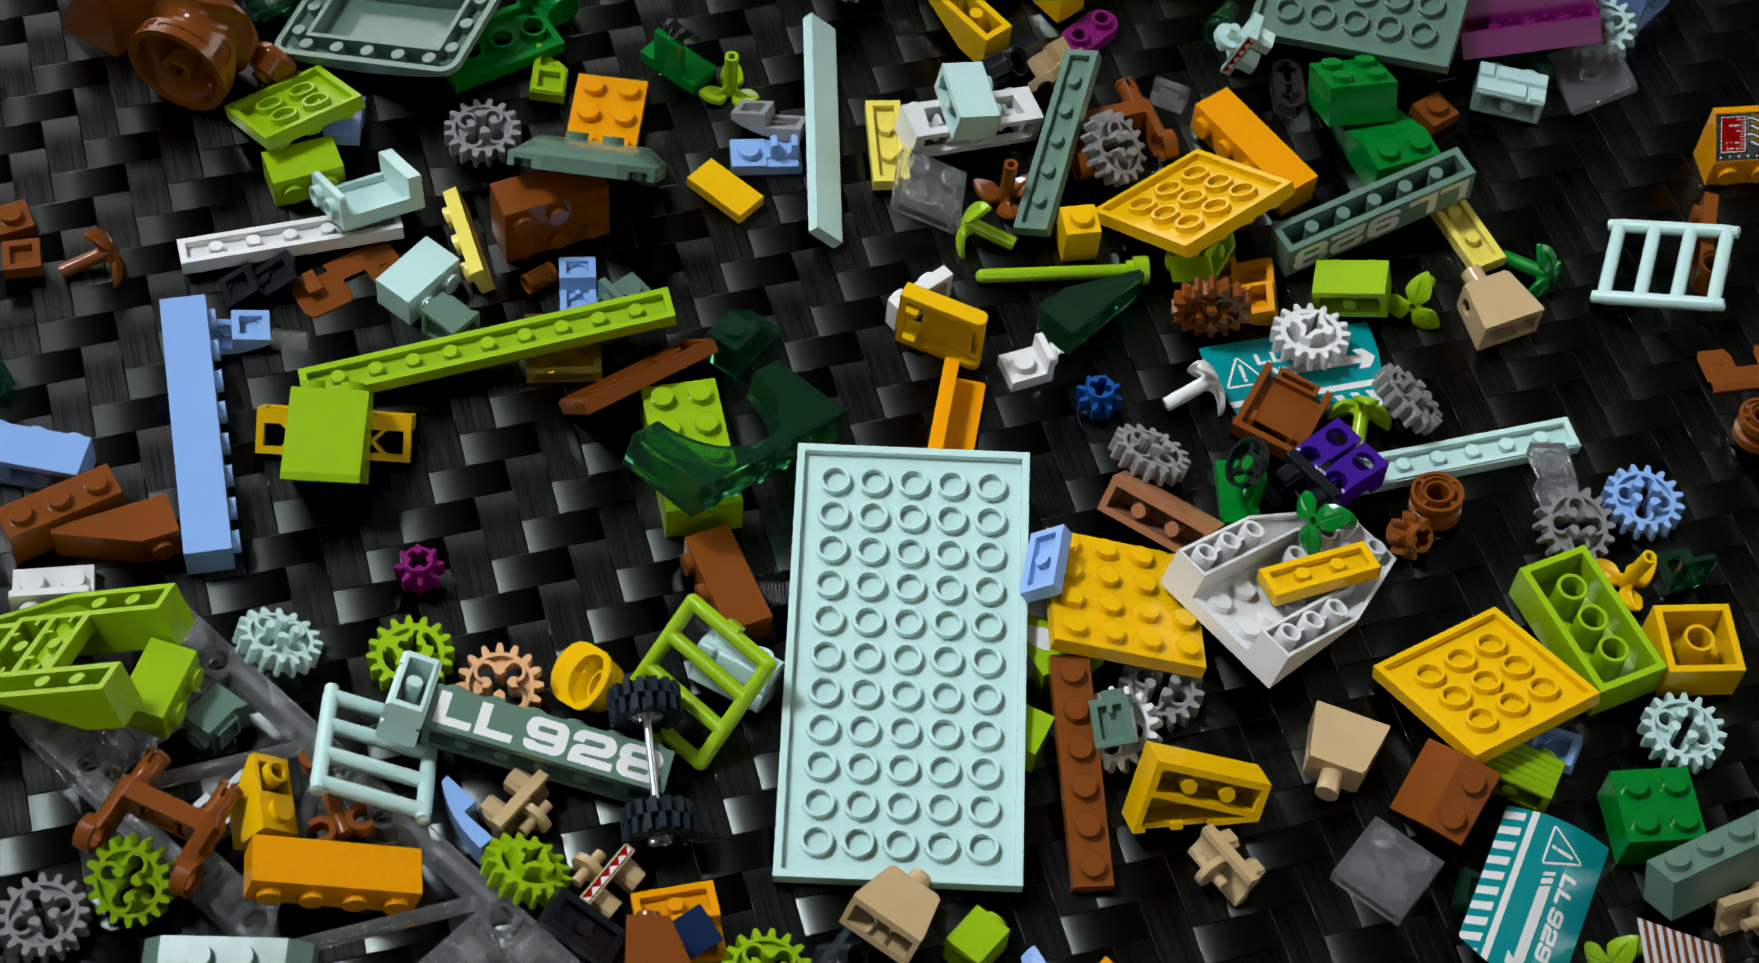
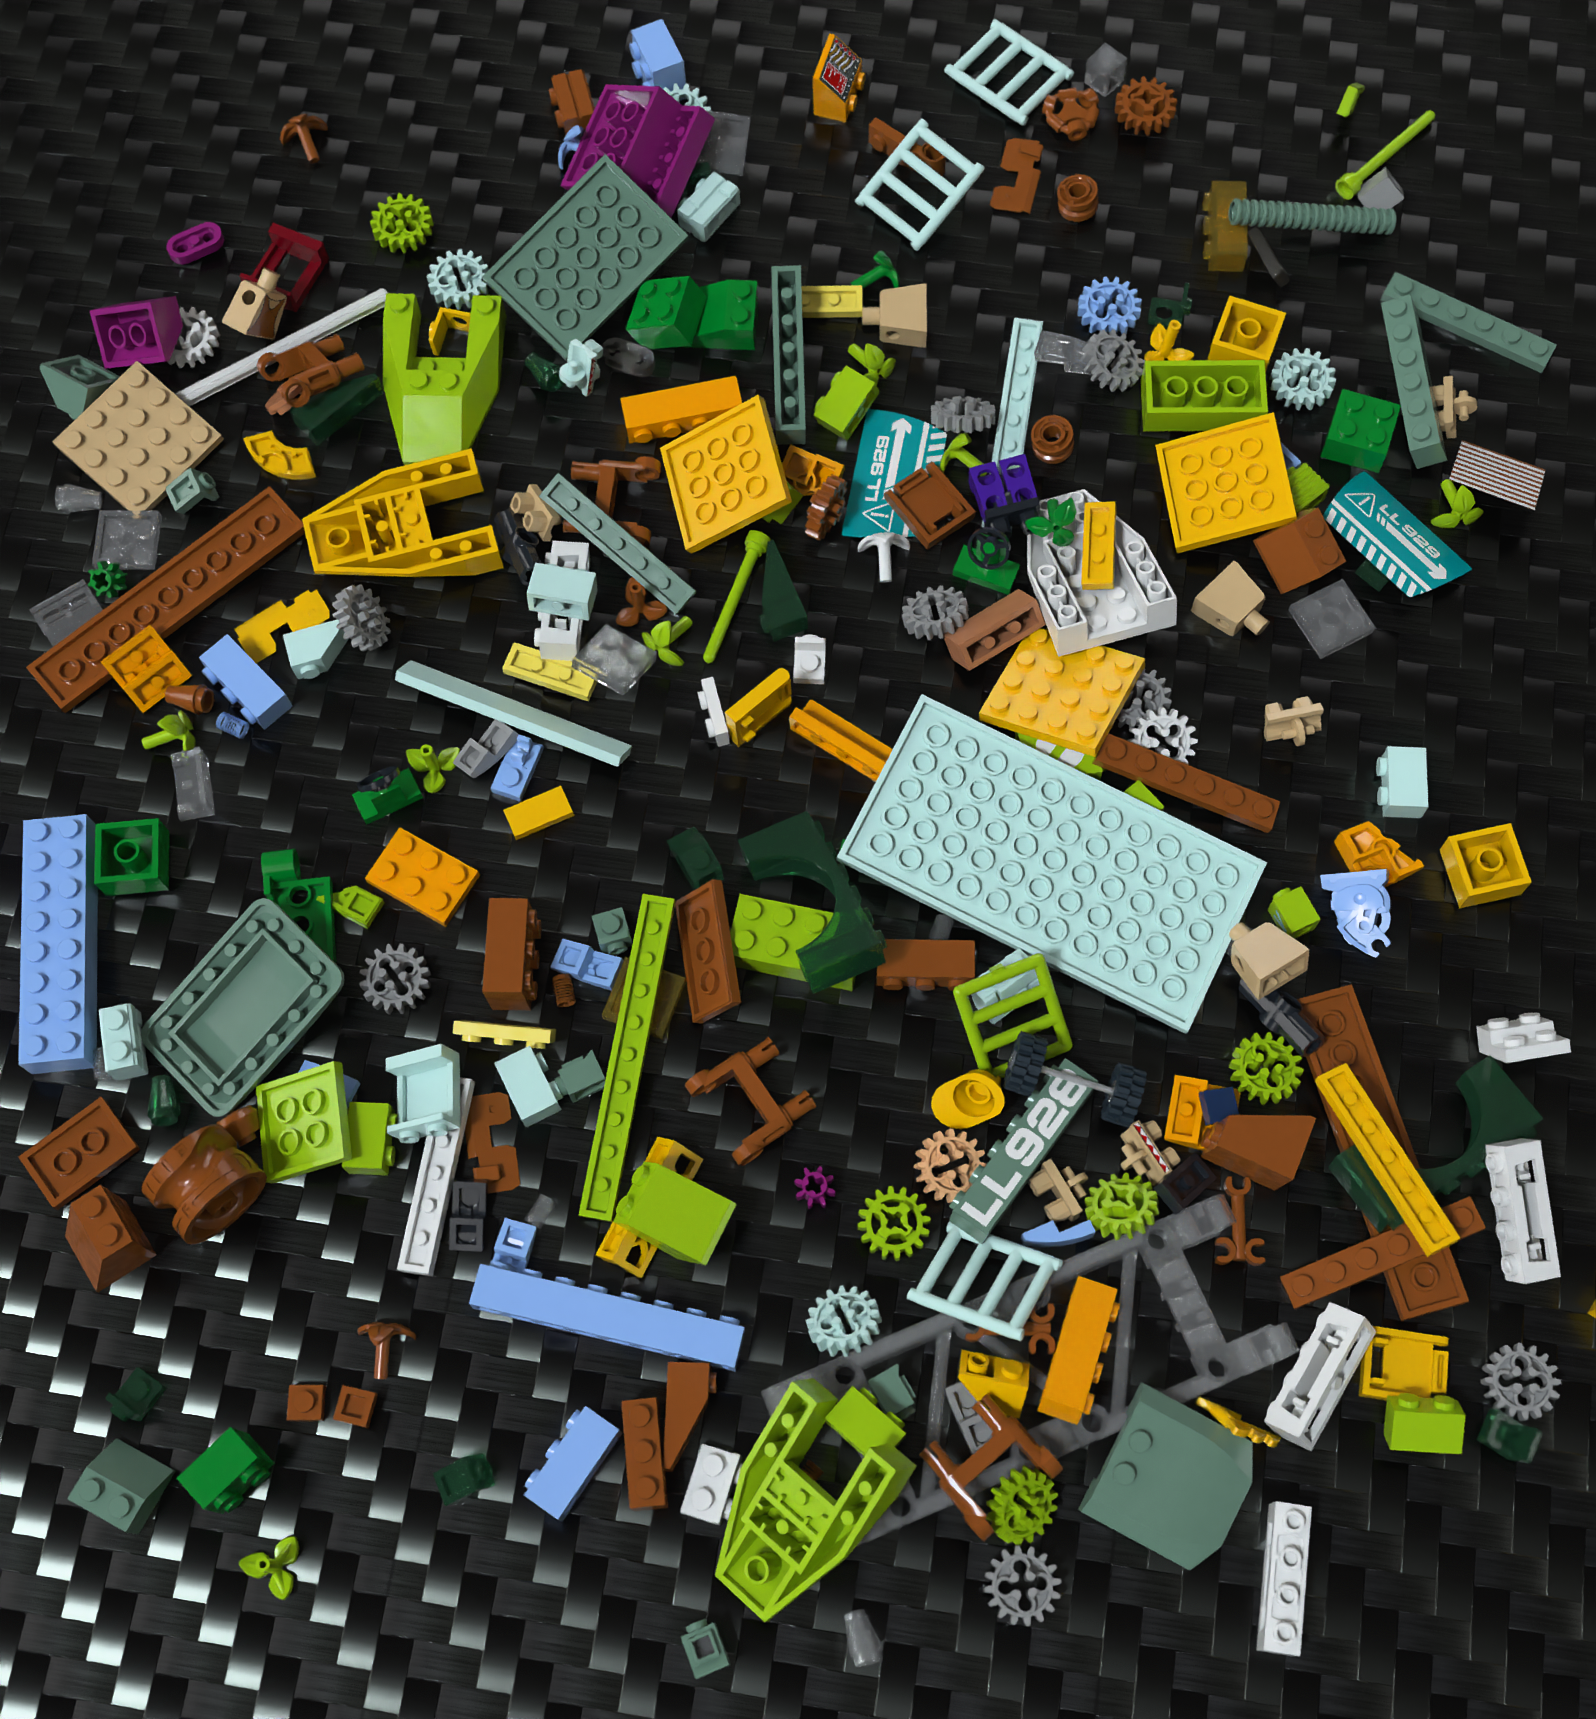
camera: 55 degrees left, 15 degrees up
light aqua brick [375,650,443,748] -> none
sand green wedge [507,131,667,183] -> none
light blue plate [1019,524,1072,603] -> none
yellow brick [1054,204,1102,262] -> none
magenta plate [1061,10,1118,51] -> none
blue gear [1075,375,1122,421] -> none
light grey gear [1080,109,1147,188] -> none
sand green bracket [1088,688,1139,750] -> none
yellow wedge [1121,740,1272,834] -> none
clear slope [1149,76,1191,114] -> none
white gear [1269,303,1351,371] -> none
dark orange gear [1386,511,1433,560] -> none
dark orange plate [1409,91,1460,136] -> none
none -> dark orange connector [685,1037,817,1166]

